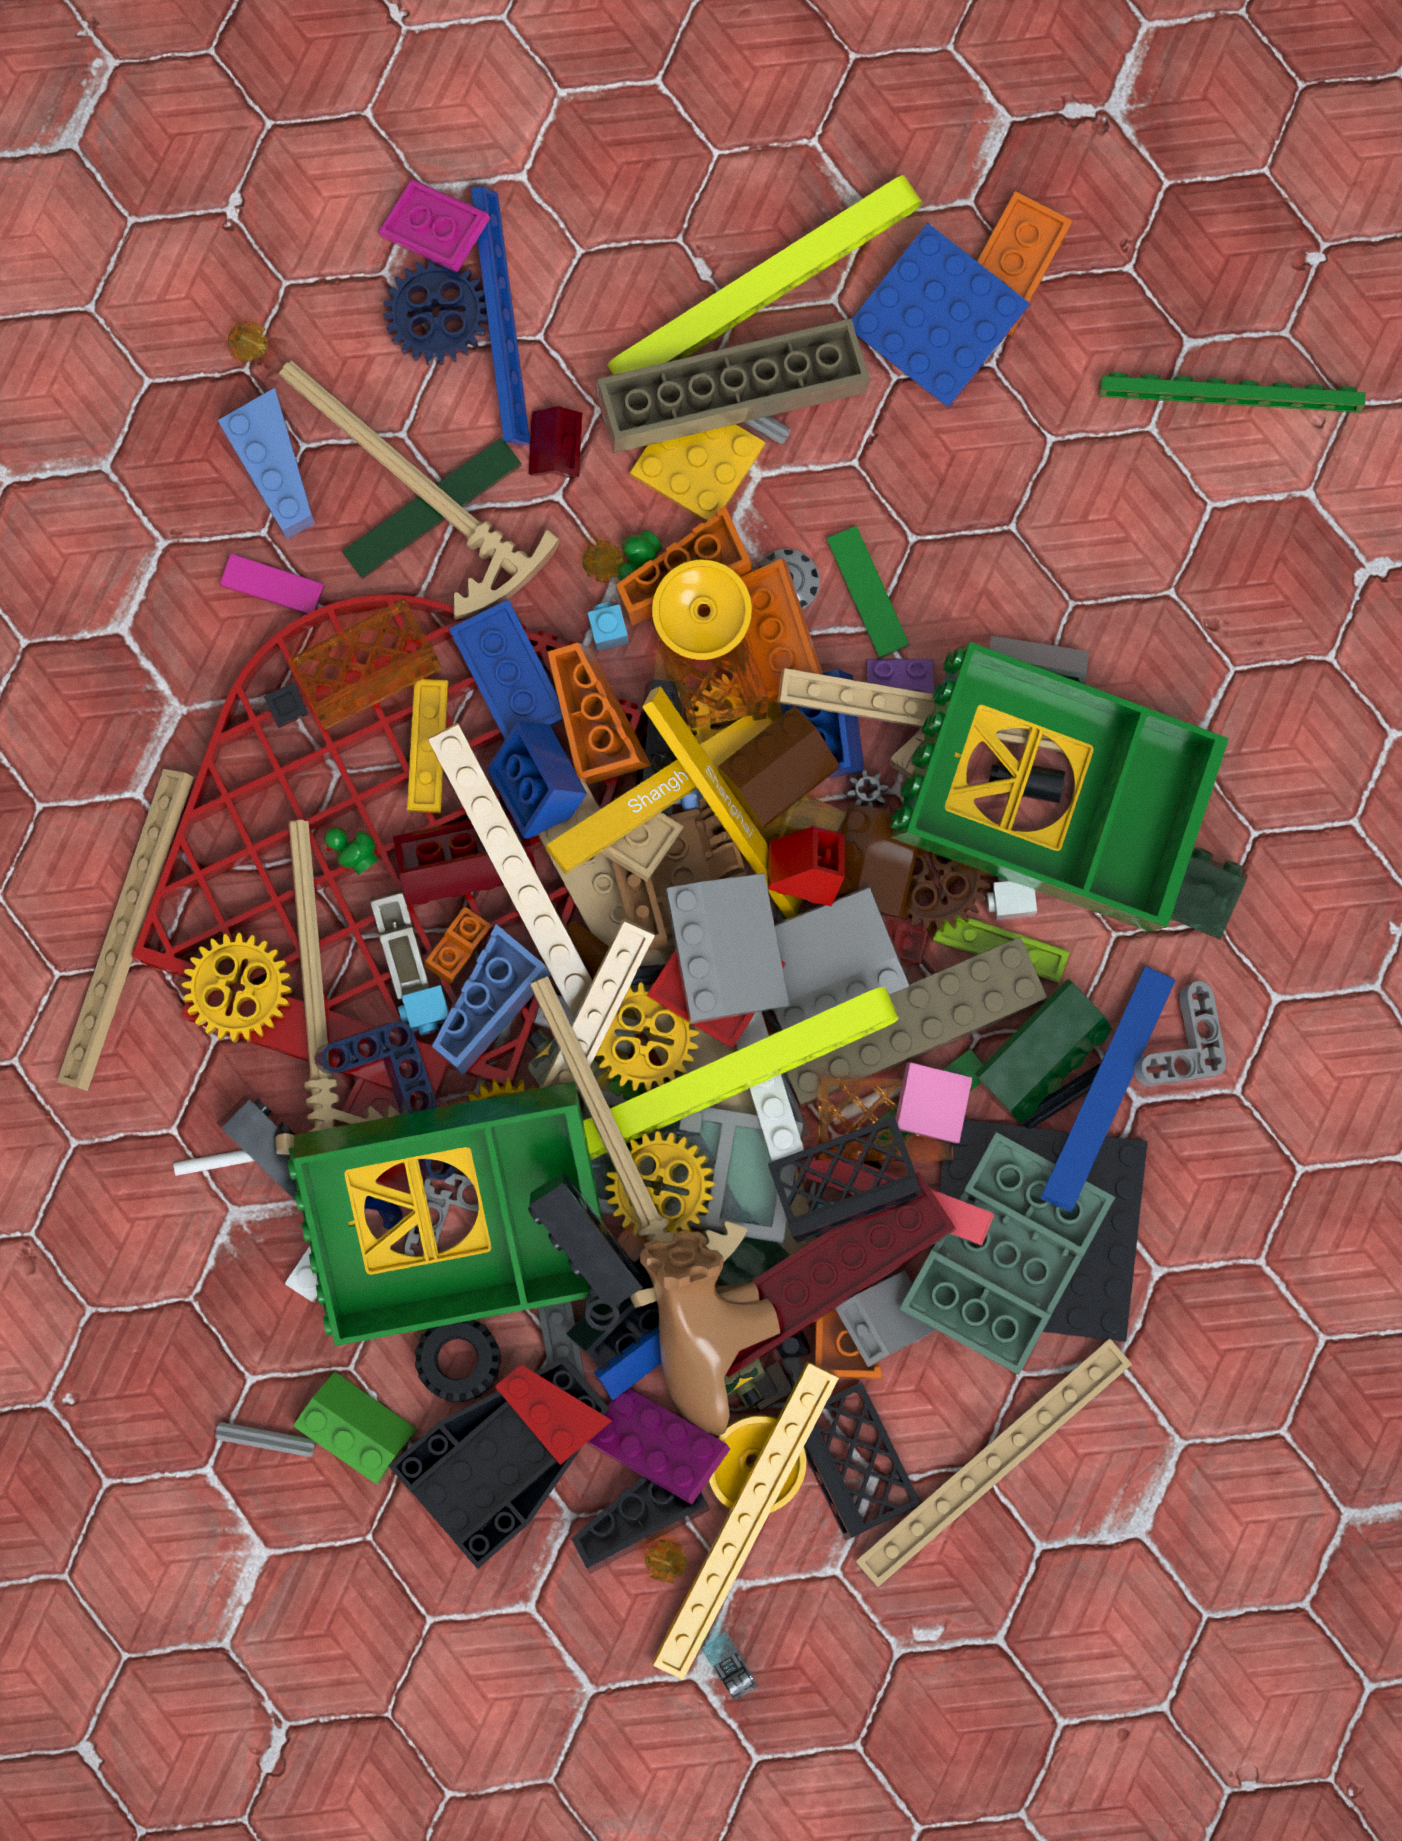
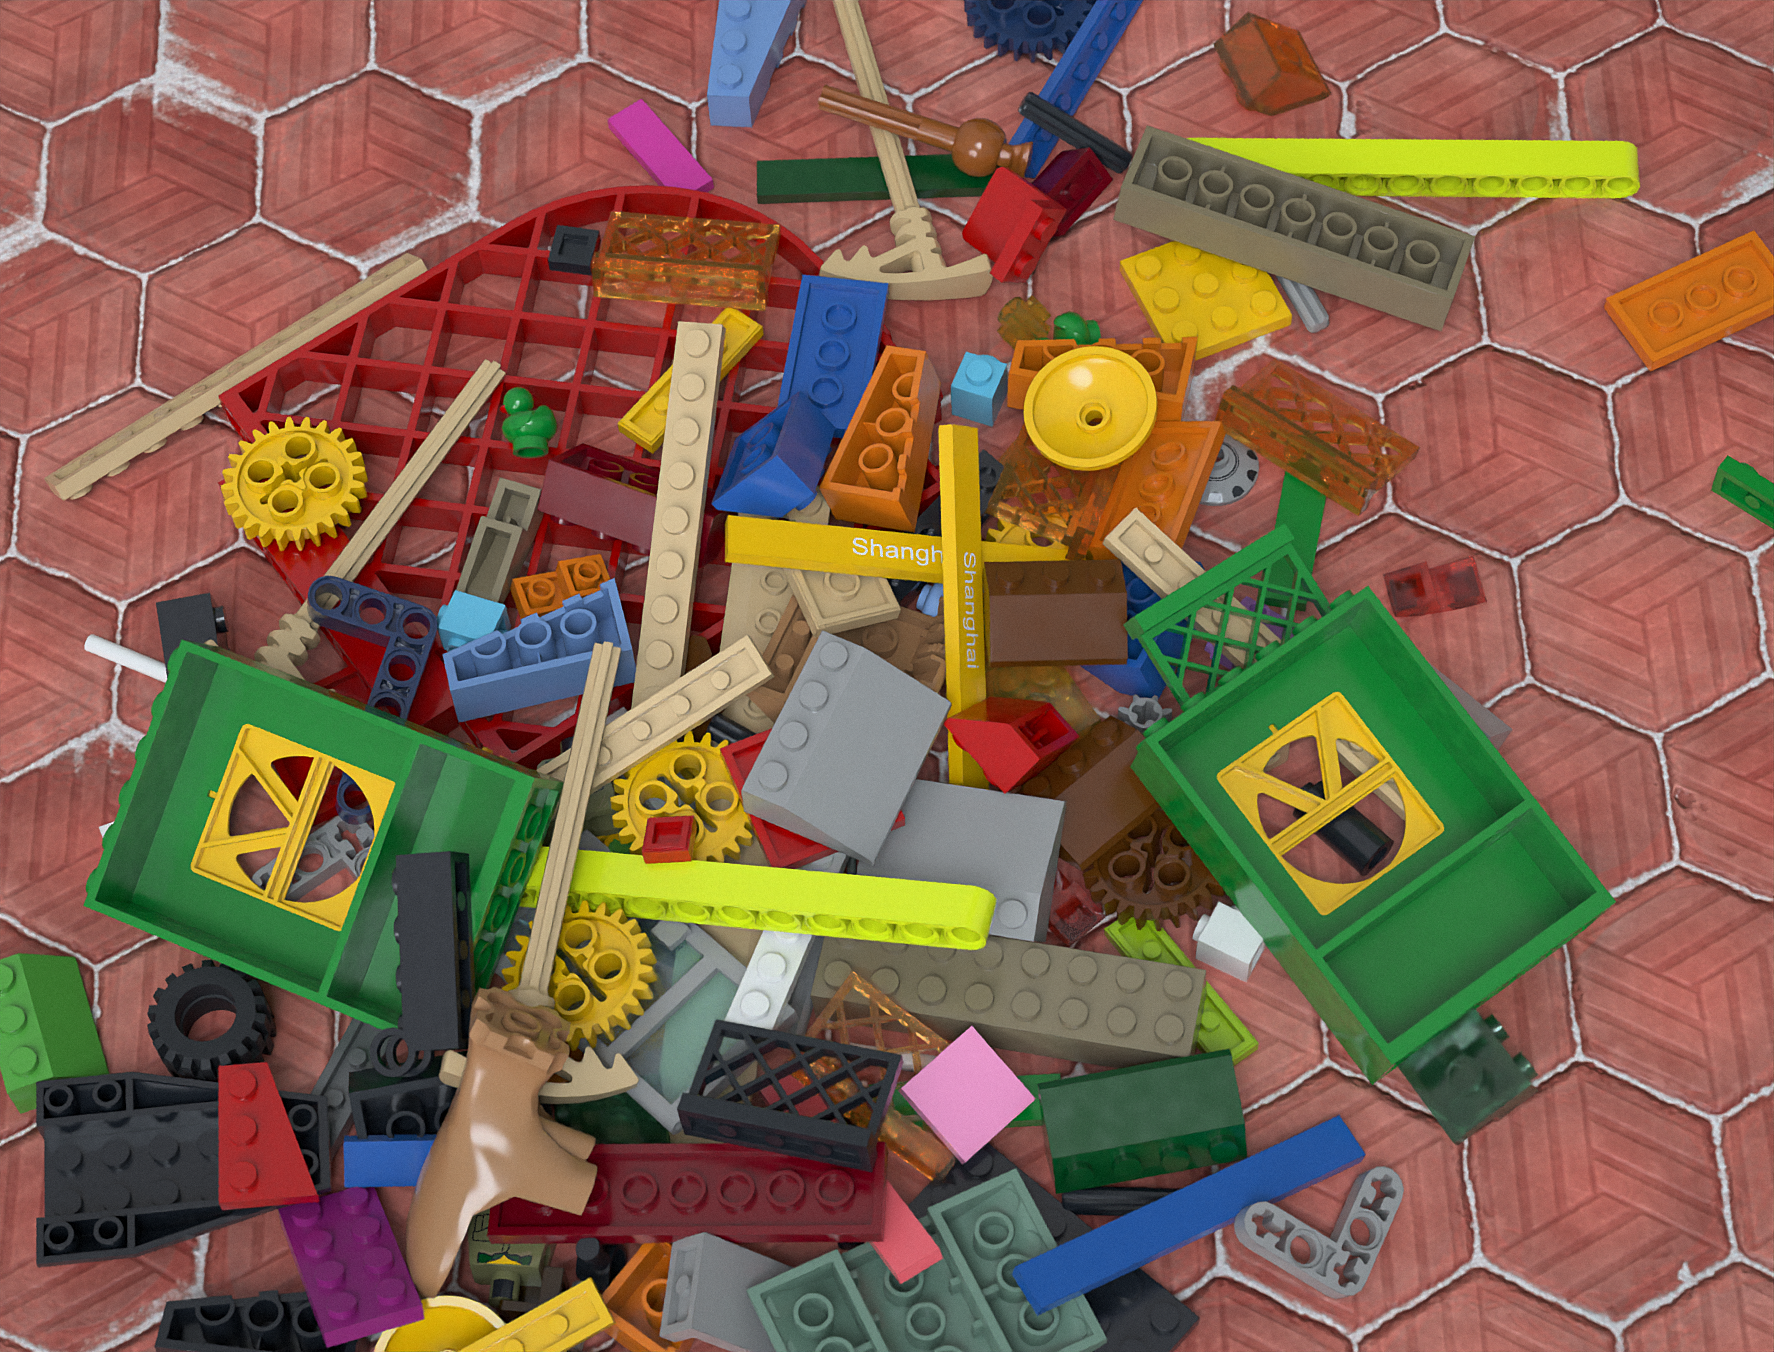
camera: 35 degrees right, 20 degrees down
clear blue arm [364,1196,403,1230] -> none
blue plate [852,223,1031,408] -> none
none -> red tile [642,815,697,864]
none -> dark orange piece [818,85,1033,178]
none -> red bracket [962,167,1067,283]
none -> black axle [1018,92,1132,173]
none -> green fence [1123,523,1331,707]
none -> clear orange slope [1213,12,1332,116]
none -> clear orange fence [1214,358,1420,516]
none -> clear red slope [1383,555,1487,617]

